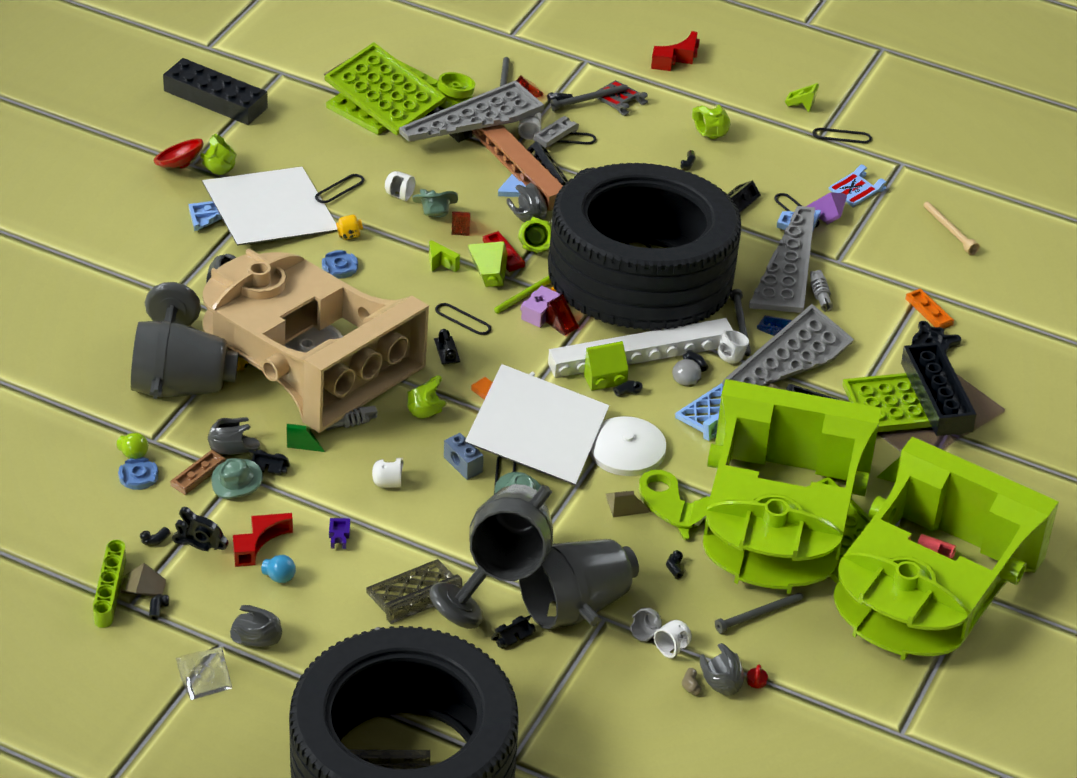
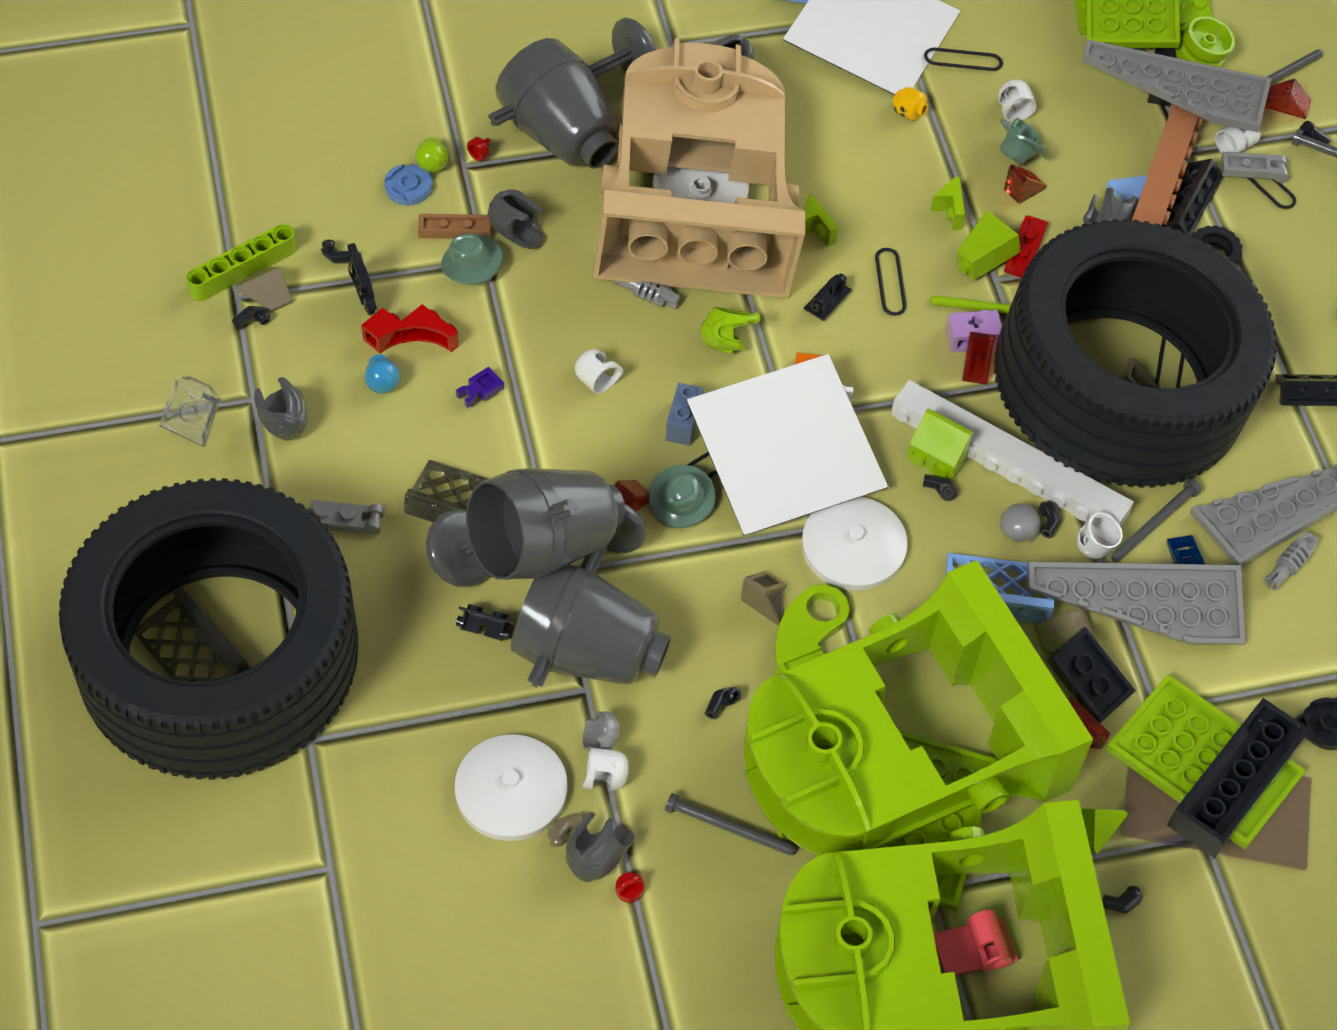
camera: 50 degrees right, 15 degrees up
black hinge [249,450,290,475] -> none
green slope [287,424,325,452] -> none
medium blue tile [322,250,358,279] -> none
none -> white dish [455,734,567,841]
none -> red tile [467,137,491,162]

